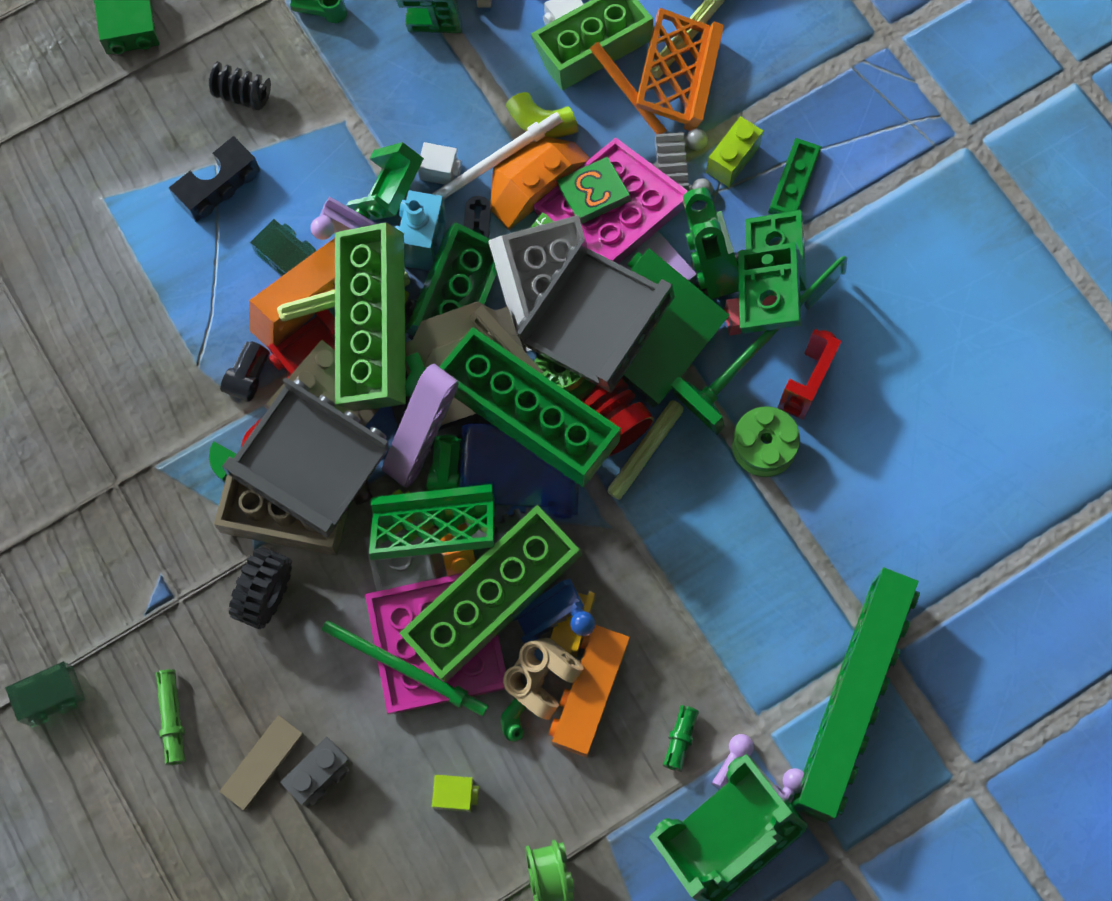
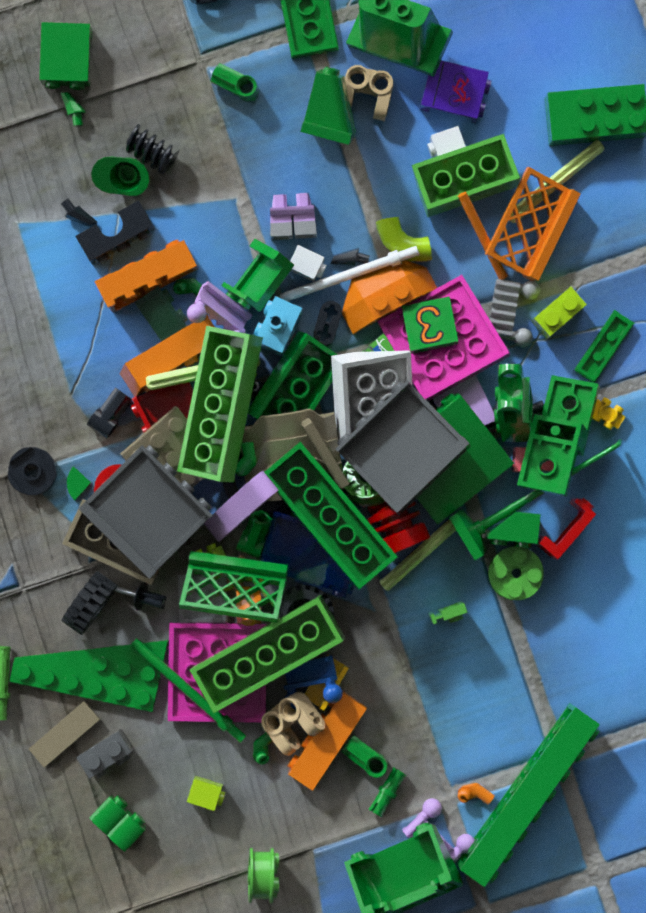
camera: 10 degrees right, 15 degrees up
none -> black plate [8,447,57,495]
none -> green wing [9,640,168,712]
none -> green bar [61,92,86,127]
none -> black bar [61,198,97,227]
none -> green brick [89,794,146,852]
none -> green piece [91,156,149,196]
none -> orange wedge [94,239,198,313]
none -> black piece [115,582,167,611]
none -> green arm [173,278,202,296]
none -> hips [270,193,317,240]
none -> black bar [331,248,370,266]
none -> green piece [341,735,388,778]
none -> bright green plate [428,602,467,624]
none -> orange arm [457,783,495,805]
none -> green slope [484,512,541,548]
none -> yellow piece [592,397,626,430]

